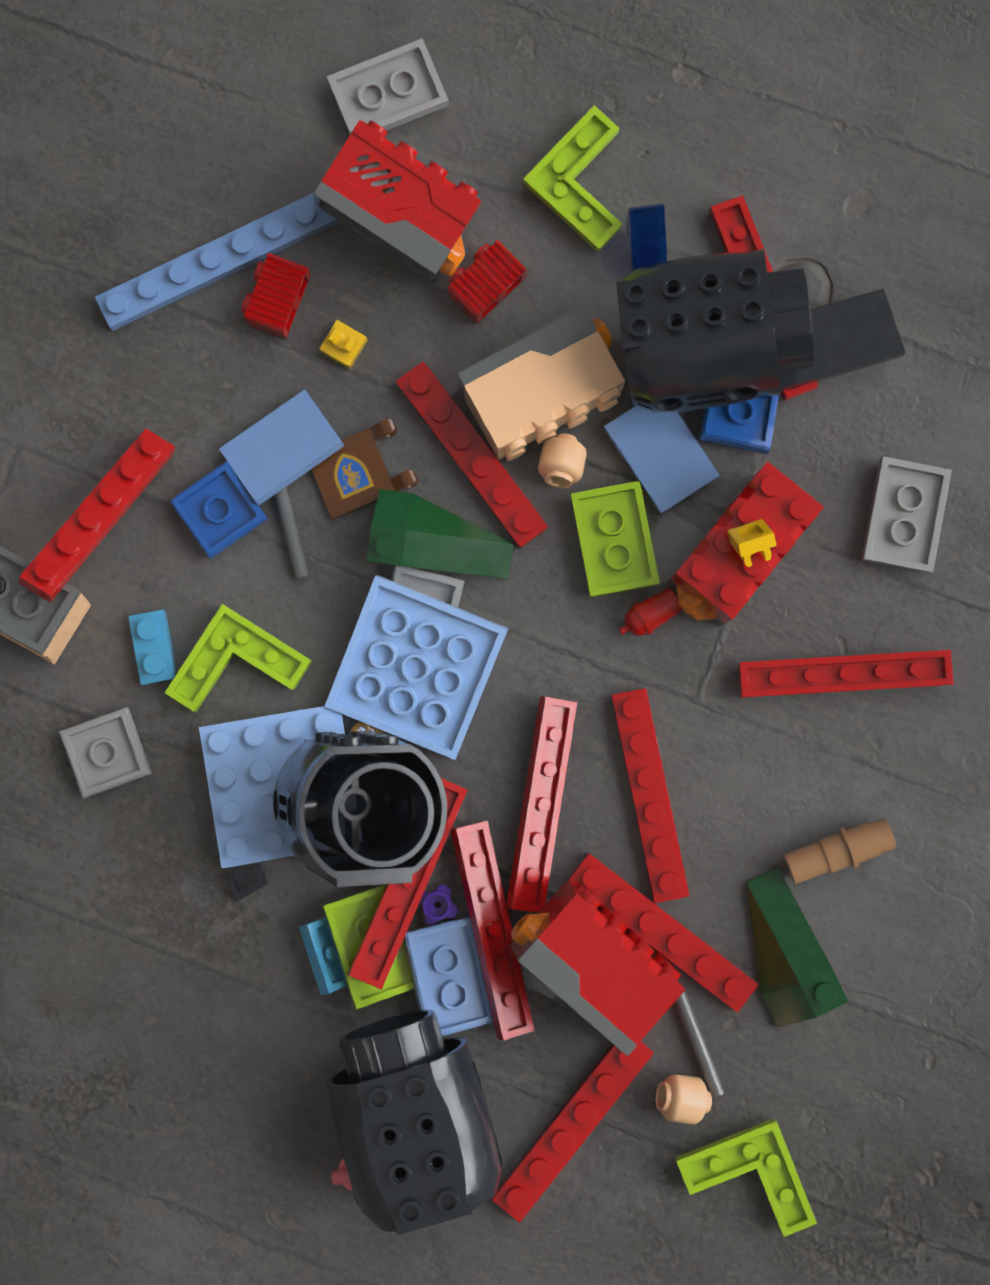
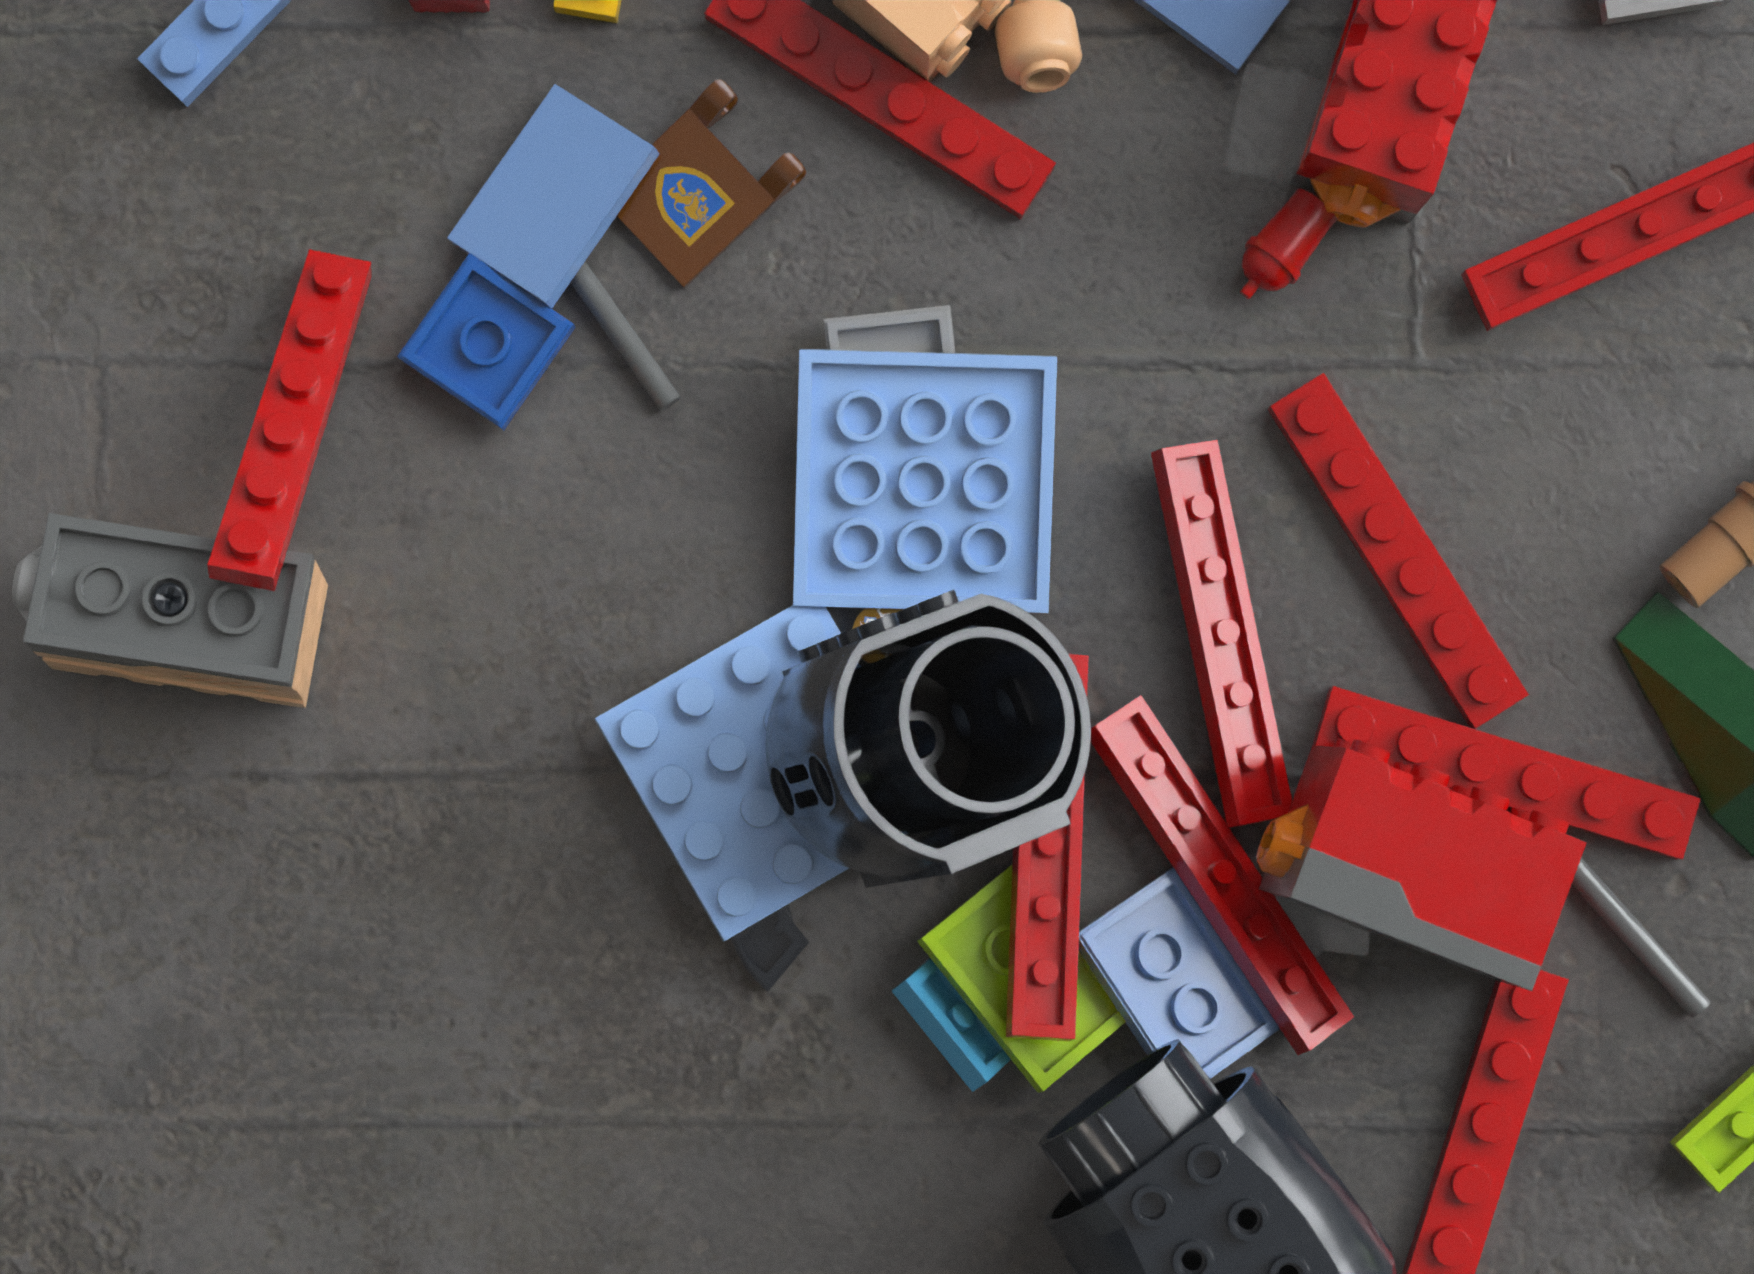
camera: 20 degrees left, 0 degrees up
light grey plate [59,707,152,798] -> none
dark azure plate [128,609,177,685] -> none
lime plate [165,604,312,712] -> none
dark green wedge [366,489,513,579] -> none
dark purple plate [419,884,458,925] -> none
lime plate [571,481,660,598] -> none
light nougat head [655,1074,712,1125] -> none
yellow tile [727,519,777,567] -> none

